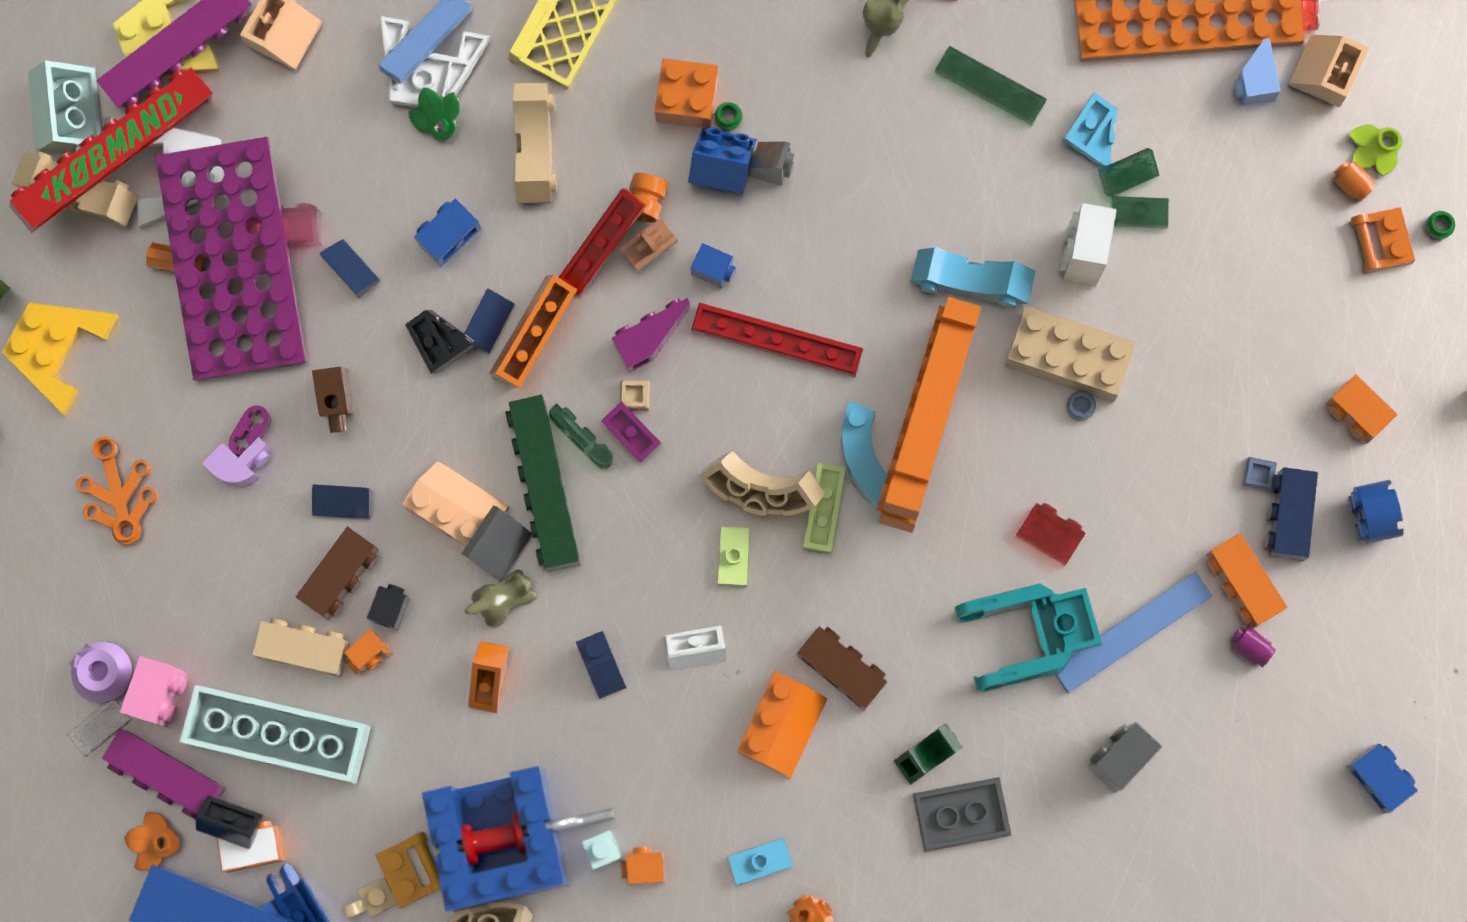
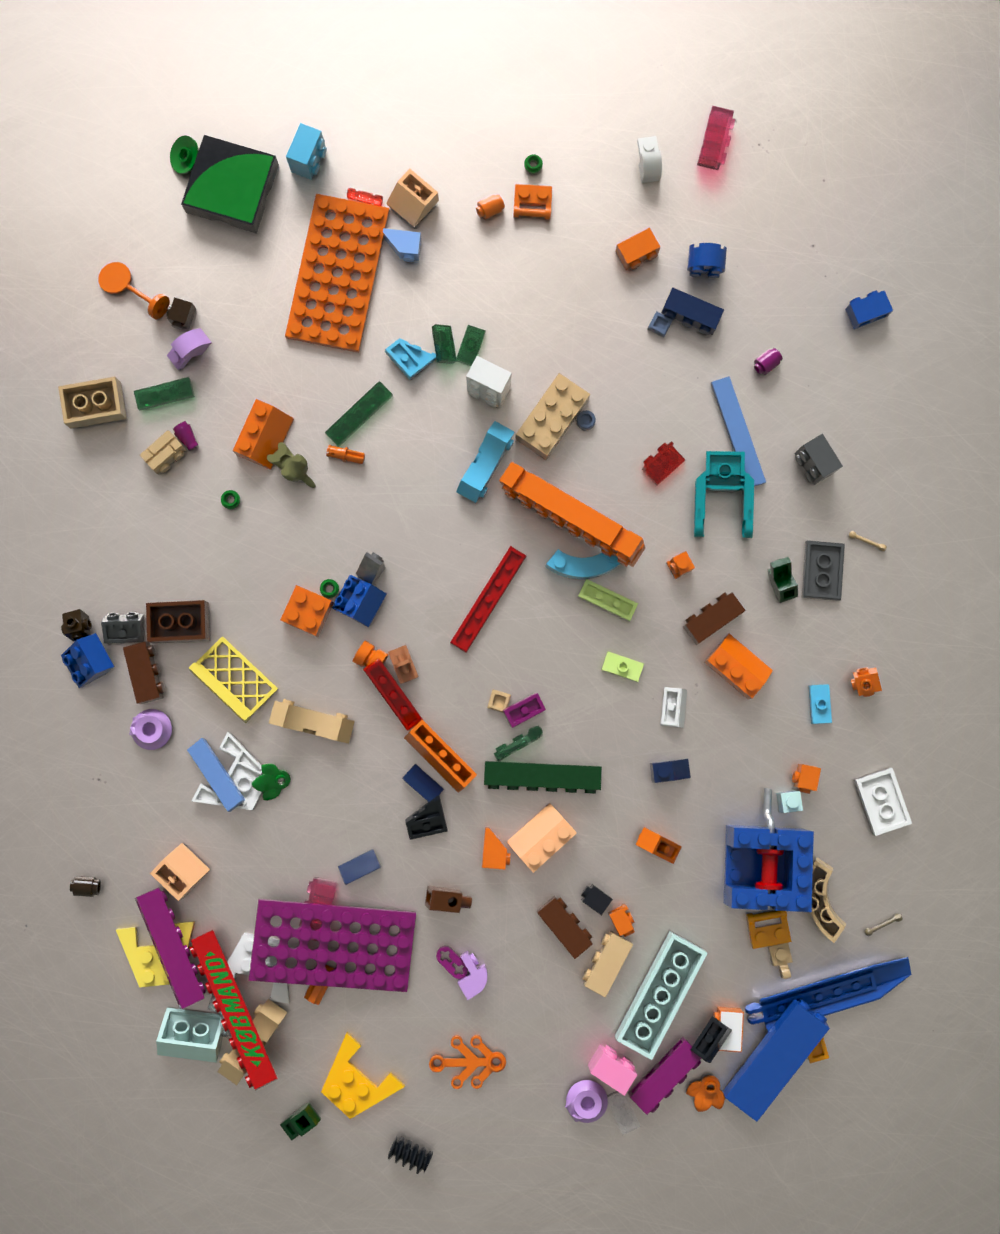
camera: 85 degrees left, 5 degrees up
dark blue slope [312,484,372,519] -> none
blue brick [414,198,482,267] -> none
dark grey tile [461,505,532,581] -> none
olive animal [465,569,537,626] -> none
magenta slope [612,298,690,373] -> none
blue brick [690,243,736,289] -> none
tan brick [699,450,826,517] -> none
orange brick [1206,533,1288,628] -> none
lime plate [1349,124,1402,176] -> none
none -> orange axle [326,445,365,464]
none -> orange slope [482,827,511,870]
none -> orange brick [666,551,695,579]
none -> tan hinge [849,531,887,551]

